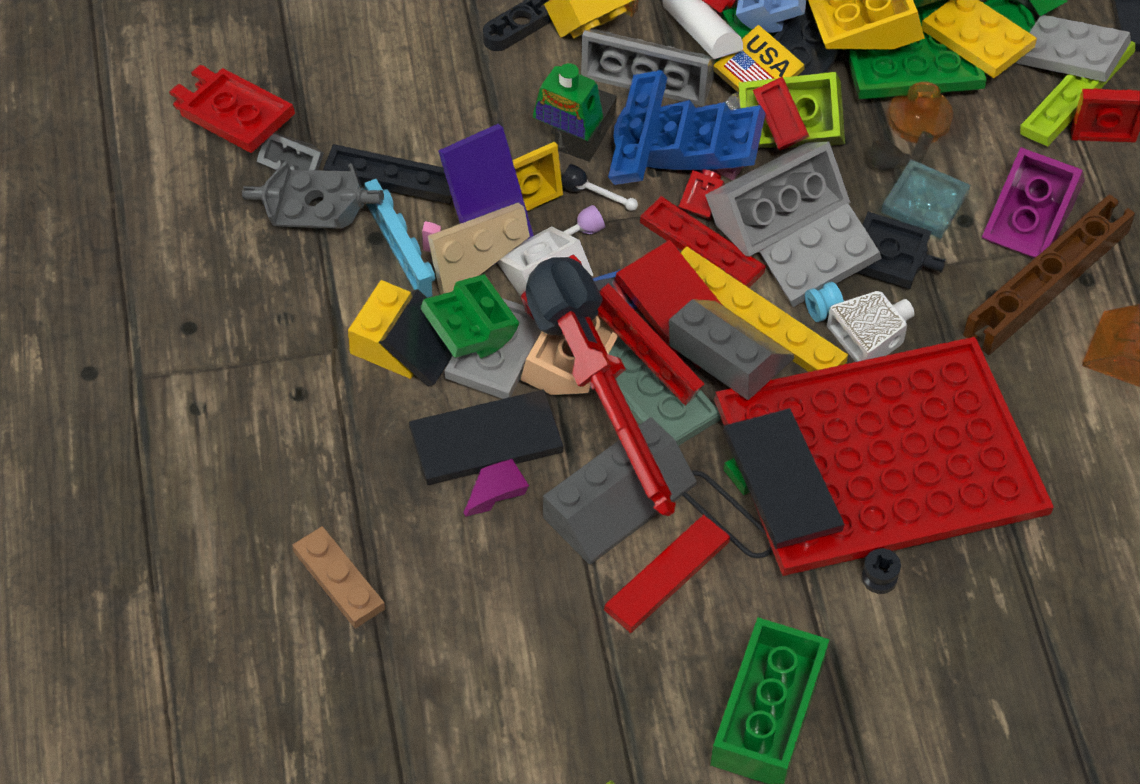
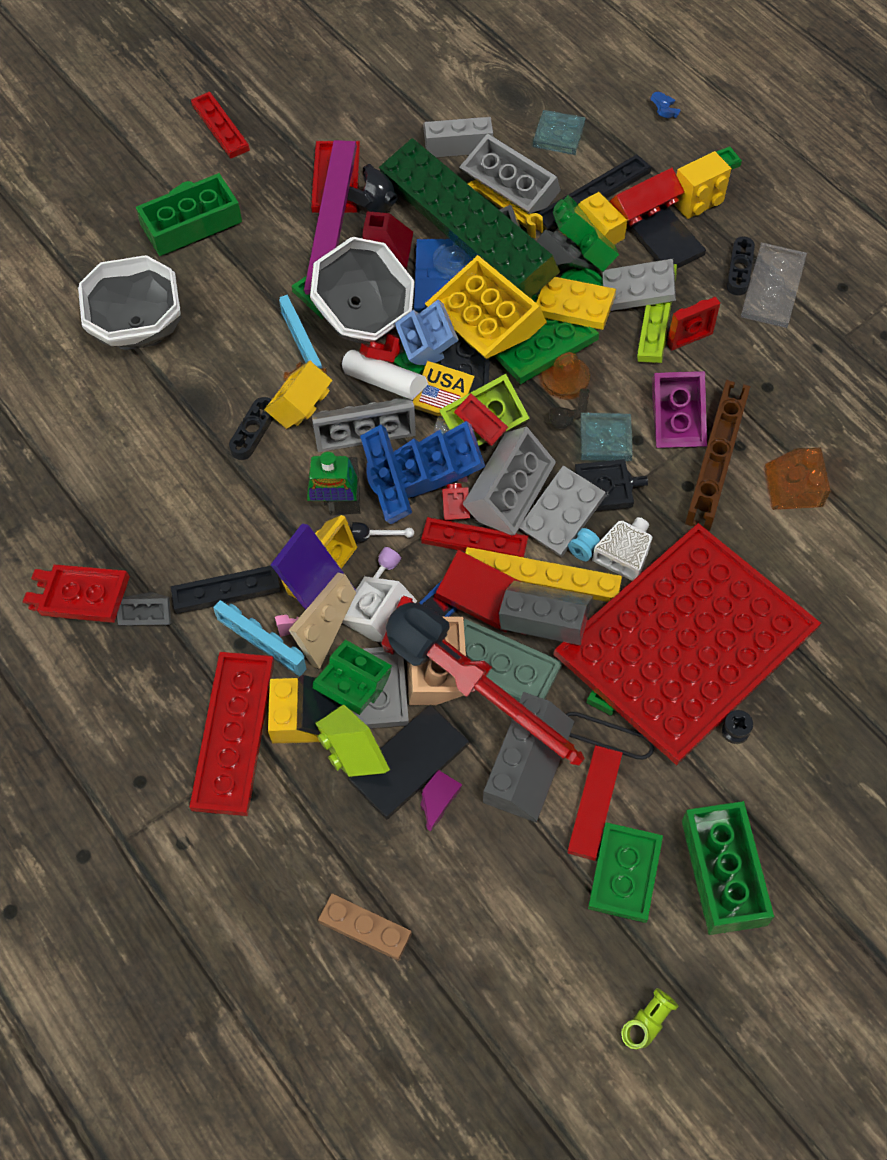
camera: 25 degrees left, 5 degrees up
dark grey plate [242,162,384,229] -> none
red tile [597,283,704,406] -> none
black tile [723,408,845,549] -> none
none -> red plate [190,652,274,816]
none -> lime slope [316,705,390,777]
none -> green plate [588,822,663,923]

